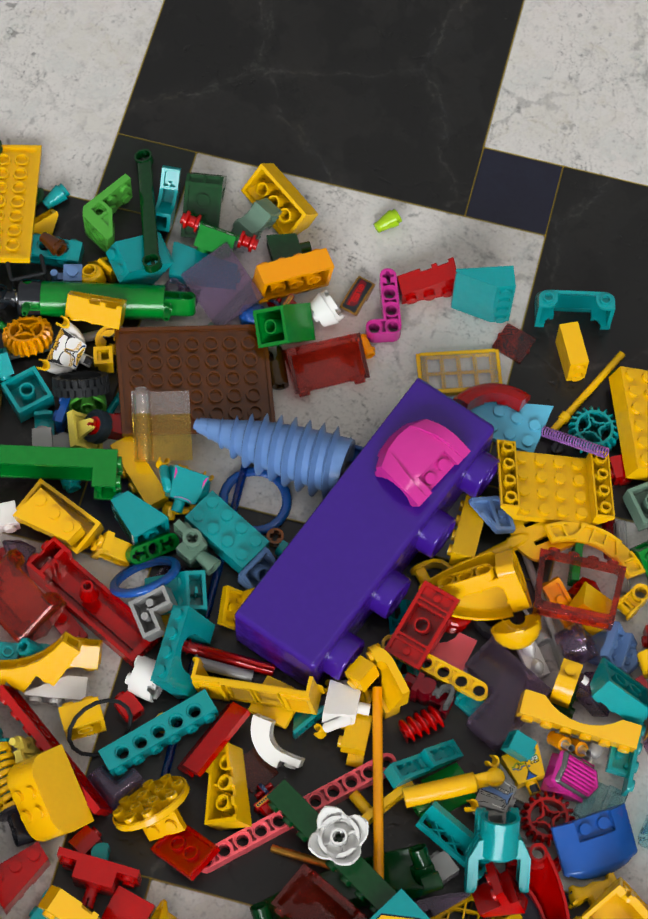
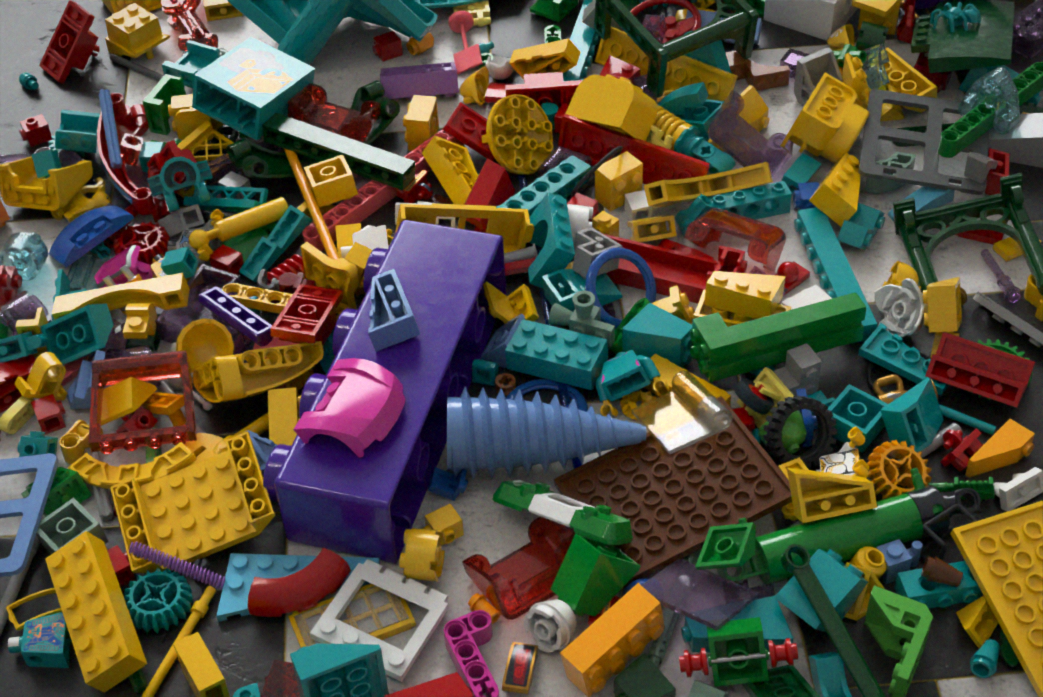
camera: 165 degrees right, 20 degrees down
red cone [79,580,99,603] -> none
white brick [308,806,369,866] -> none
none -> dark purple brick [199,286,273,346]
none -> red brick [209,244,244,281]
none -> yellow brick [304,155,358,207]
none -> white hinge [310,559,449,682]
none -> medium blue wedge [368,269,420,352]
none -> yellow brick [399,528,445,582]
none -> yellow brick [403,95,439,151]
none -> yellow brick [423,503,464,546]
none -> green piece [492,480,633,545]
none -> yellow brick [592,211,619,237]
none -> green slope [695,522,756,570]

